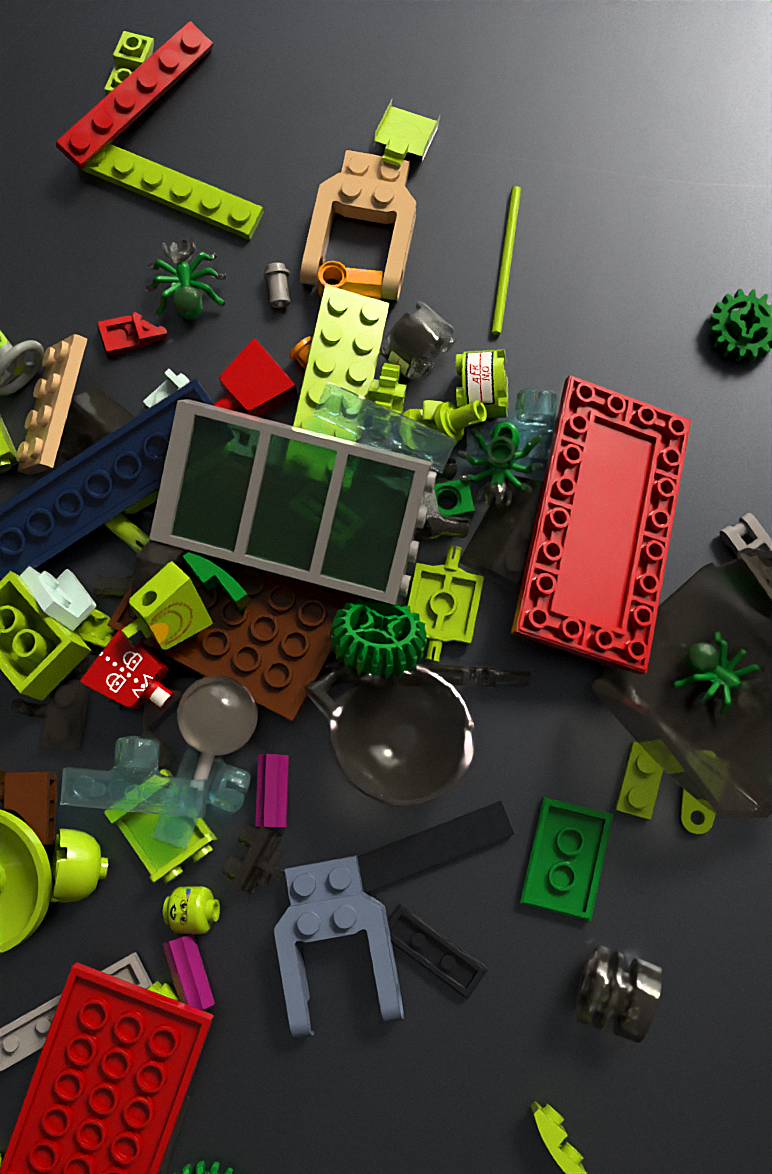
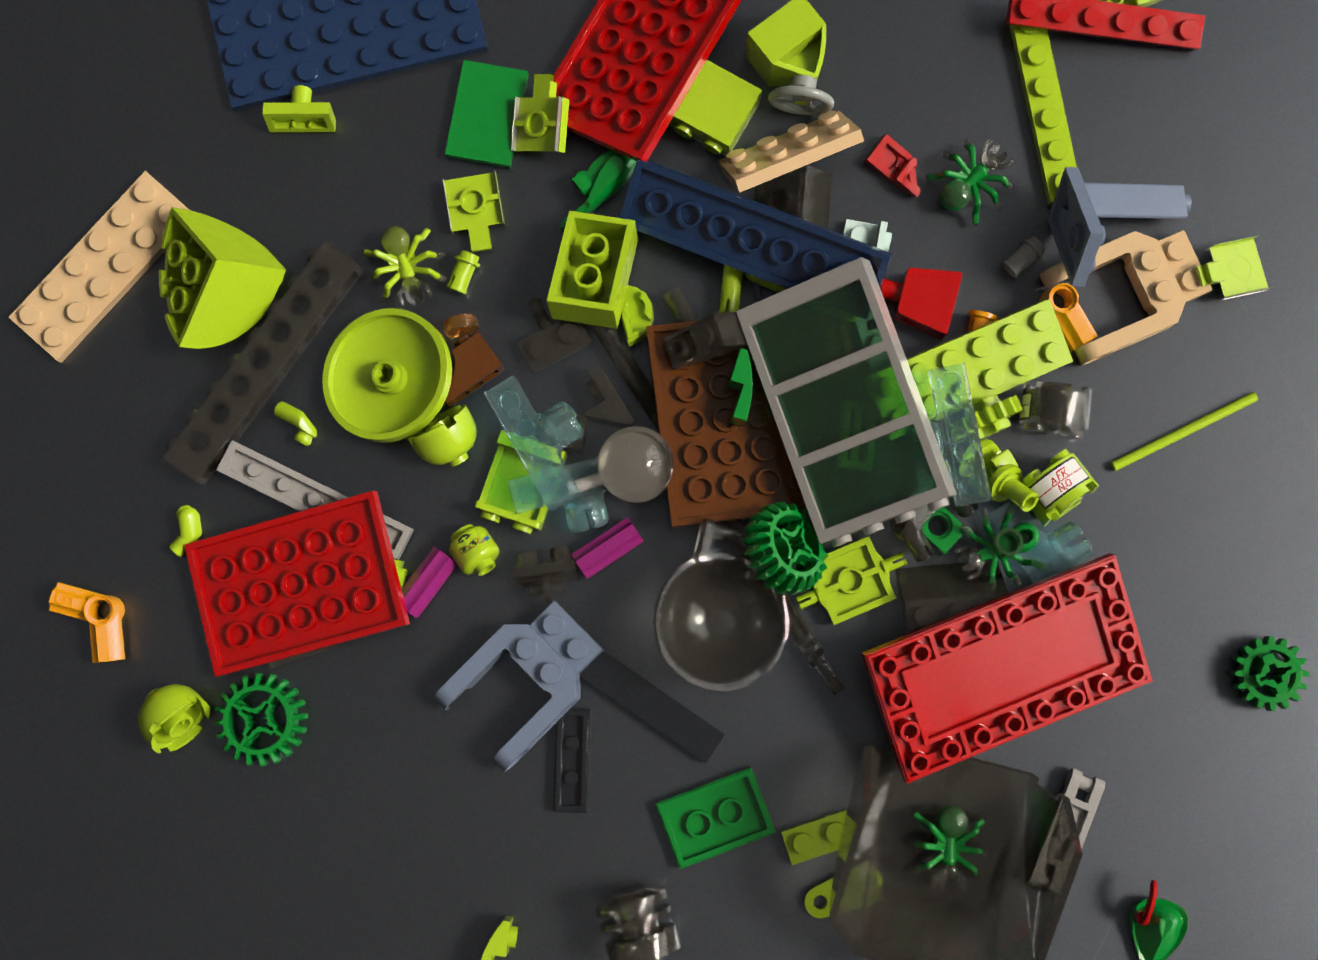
camera: 55 degrees right, 5 degrees up
light aqua bracket [20,566,96,631] -> none
red torso [80,626,174,710] -> none
lime torso [121,561,213,650] -> none
none -> sand blue piece [1047,167,1192,287]

